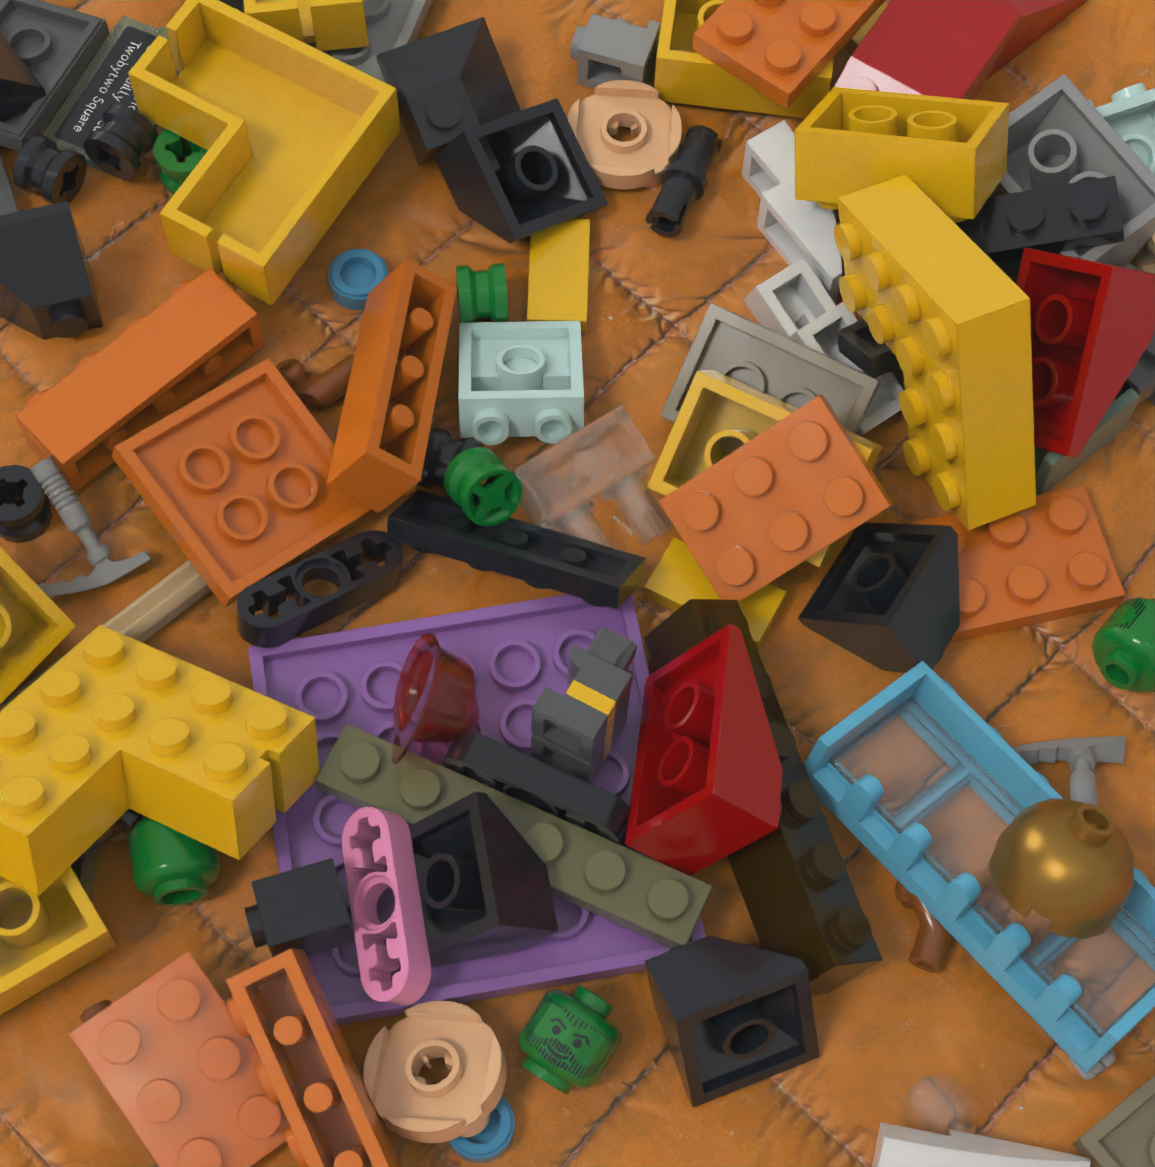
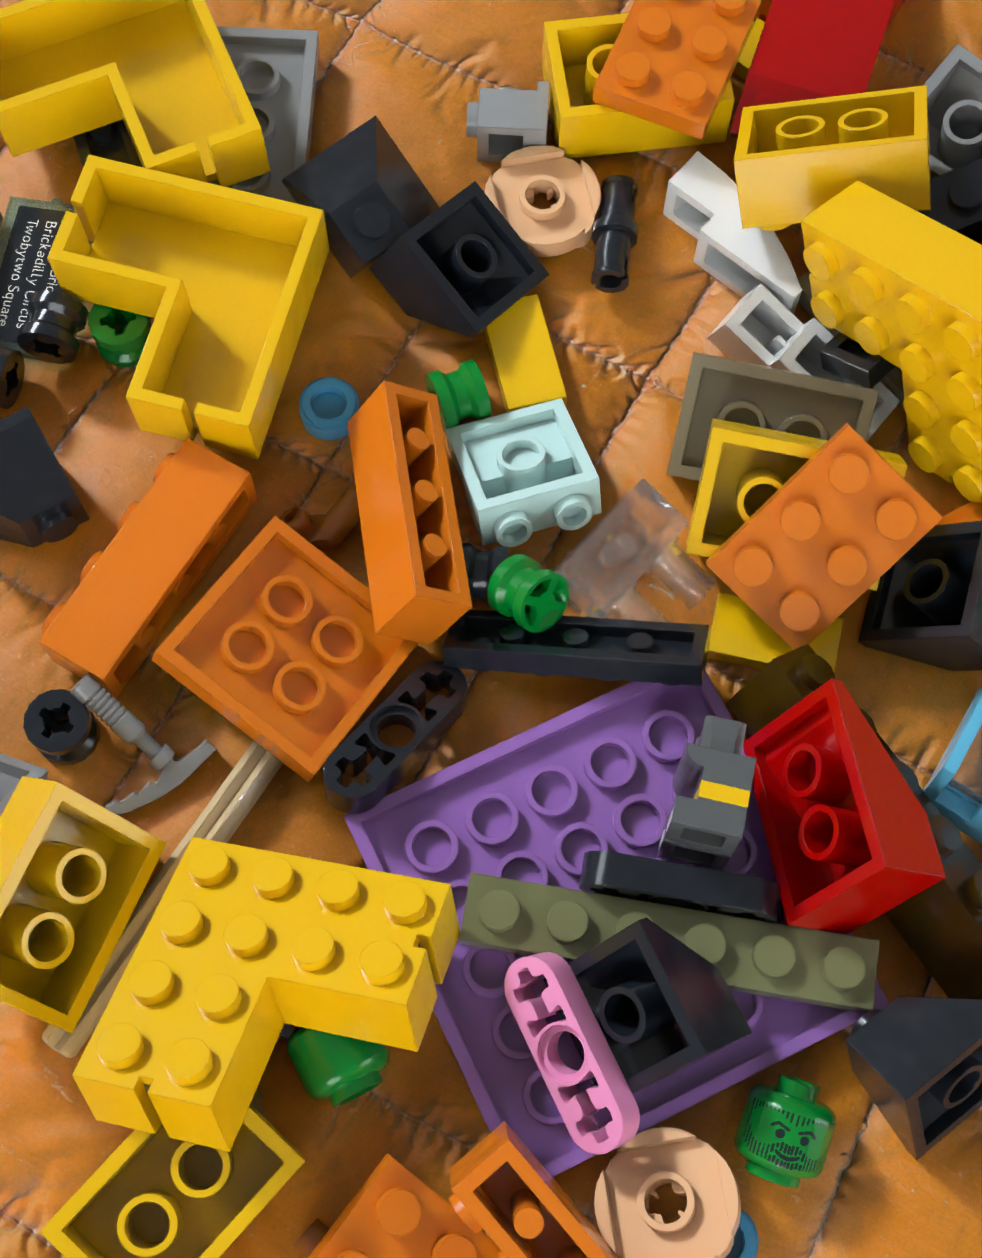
camera: 15 degrees left, 5 degrees up
black brick [245,858,355,957] -> none
clear red piece [392,633,479,764] -> none

